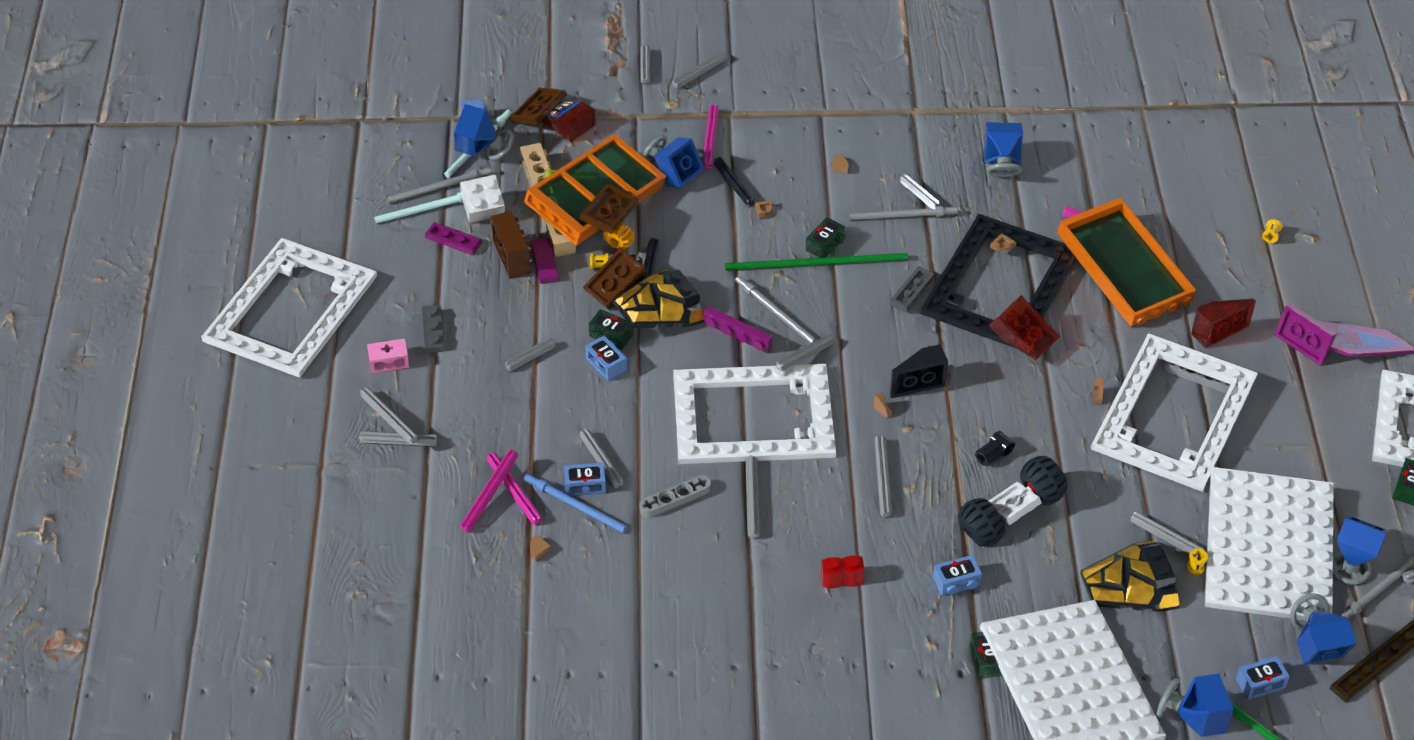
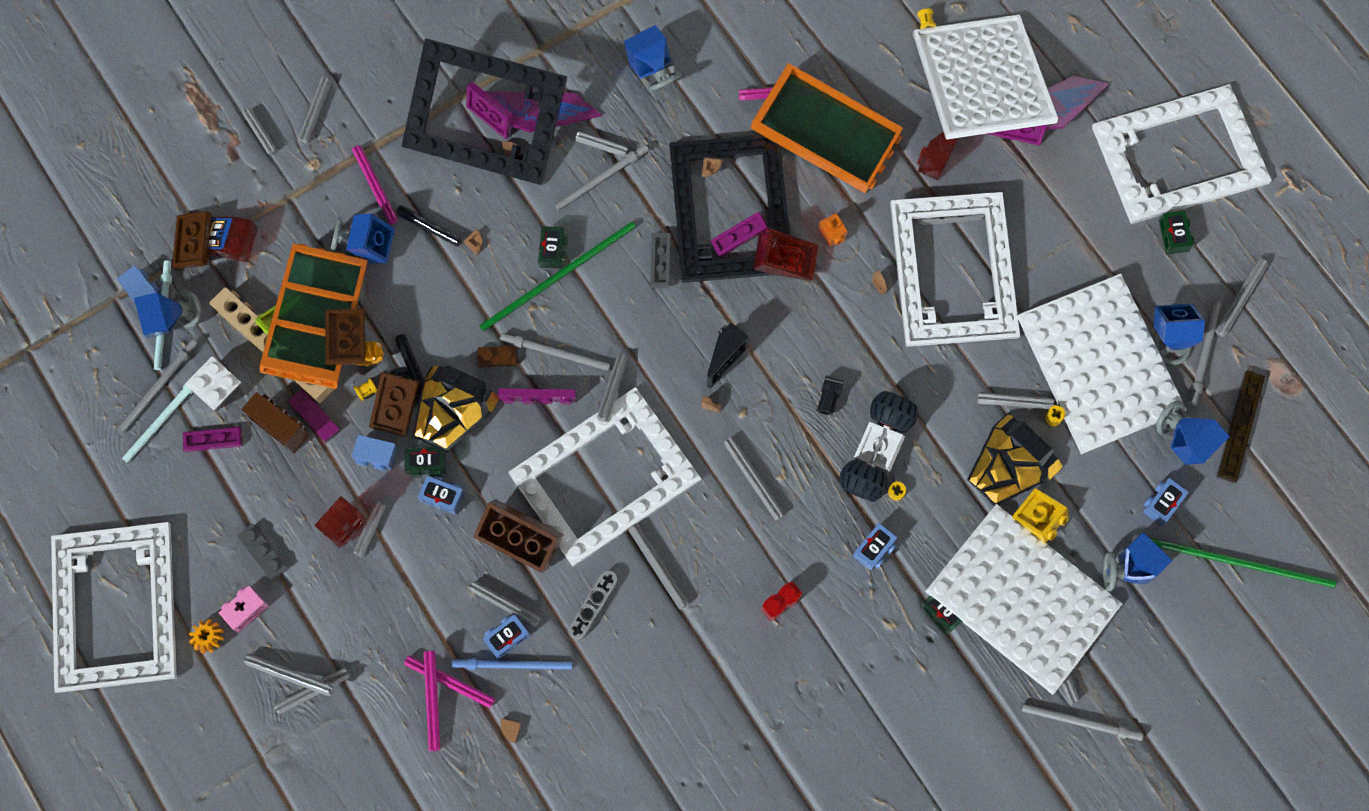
camera: 30 degrees left, 25 degrees up
none -> light orange gear [189,619,224,654]
none -> clear red brick [314,496,365,548]
none -> medium blue brick [351,435,398,471]
none -> black plate [401,38,568,185]
none -> magenta piece [466,82,602,139]
none -> reddish brown brick [473,499,564,573]
none -> reddish brown plate [478,346,517,368]
none -> magenta plate [711,212,769,257]
none -> orange brick [819,213,847,246]
none -> yellow bush [888,481,906,500]
none -> white plate [913,15,1058,139]
none -> yellow plate [1012,488,1069,543]

